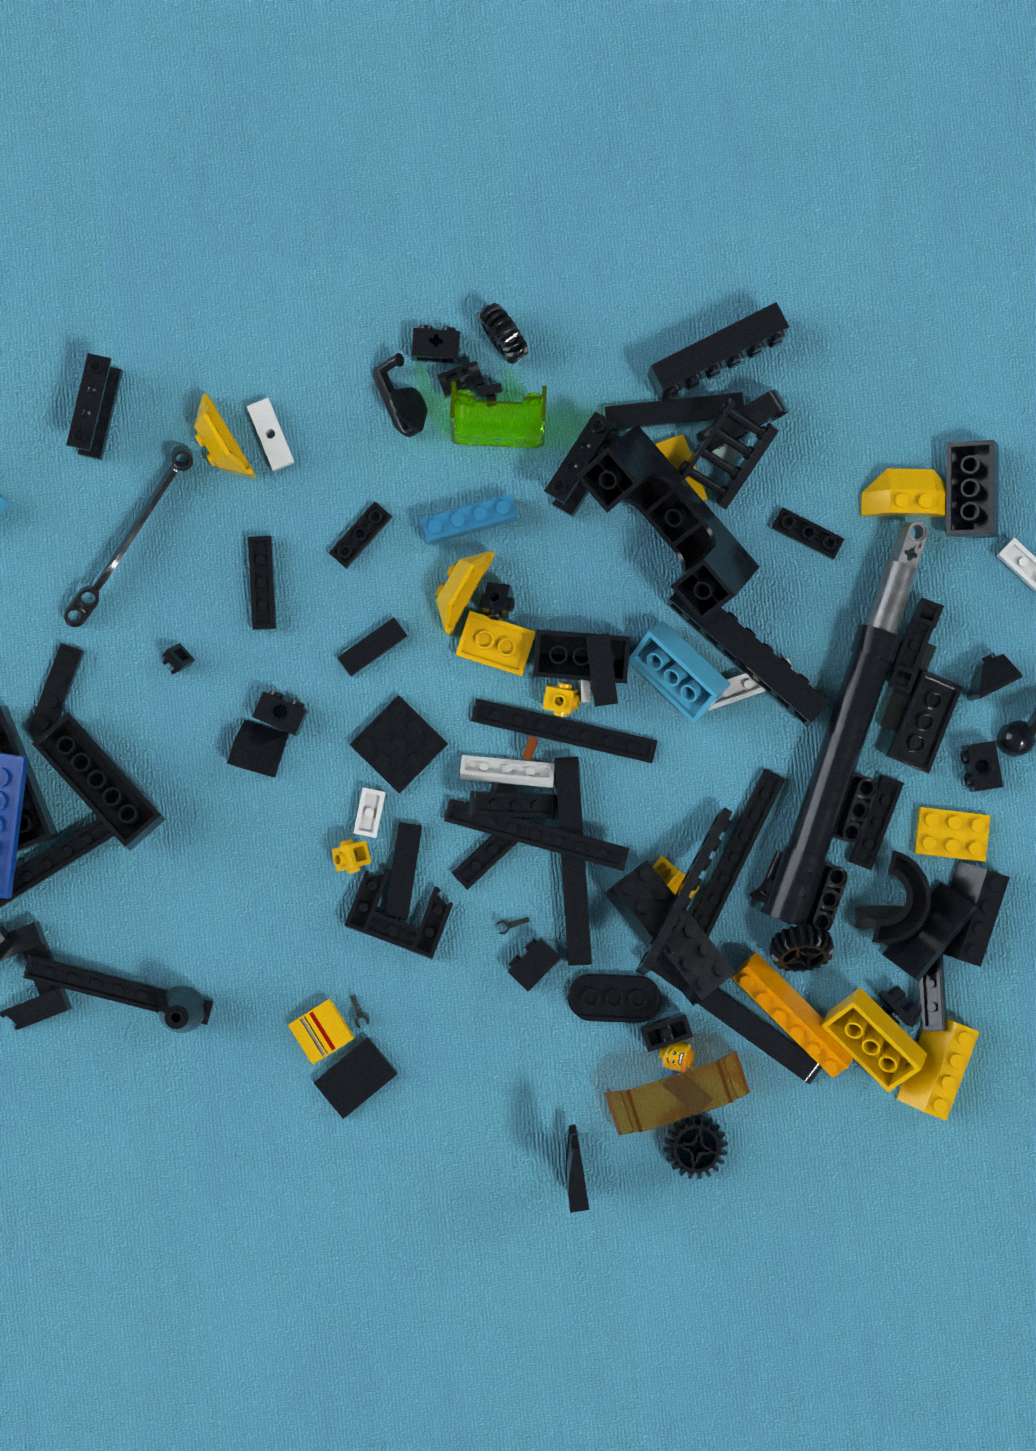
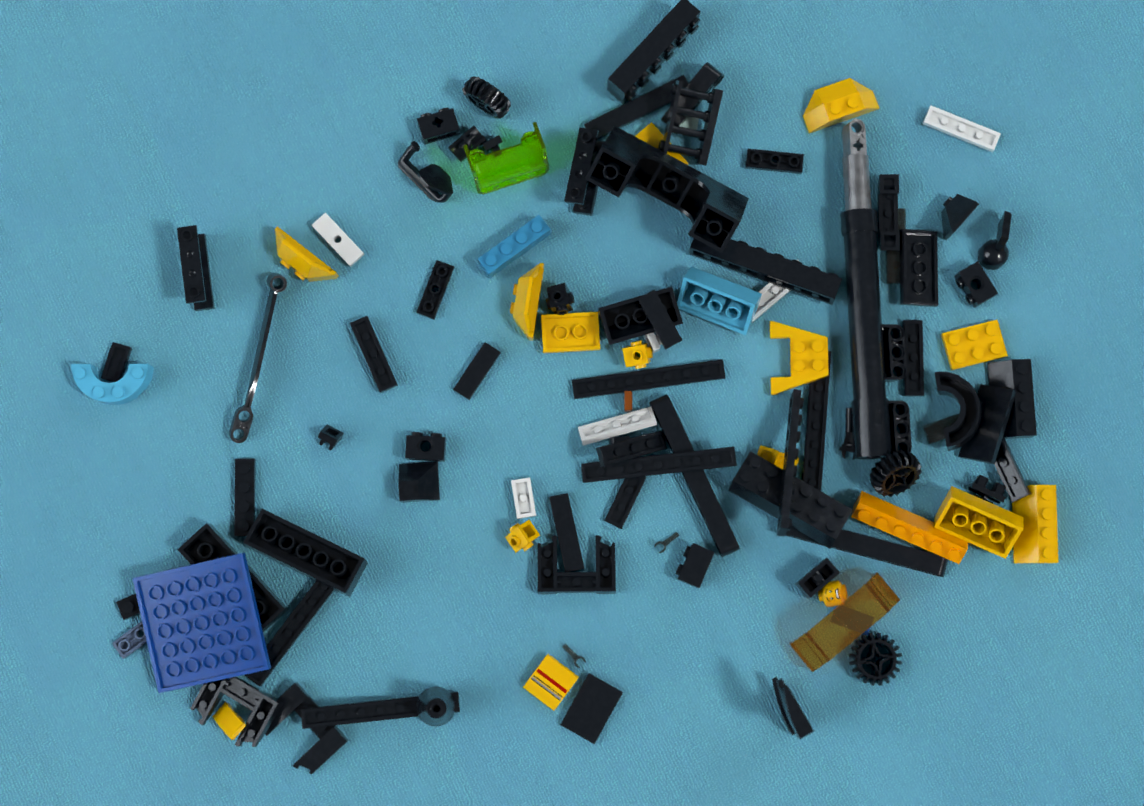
camera: 20 degrees left, 5 degrees down
black plate [349,695,448,794] -> none
black tile [568,973,661,1023] -> none
black slope [946,440,999,538] -> none
none -> yellow wing [770,321,829,396]

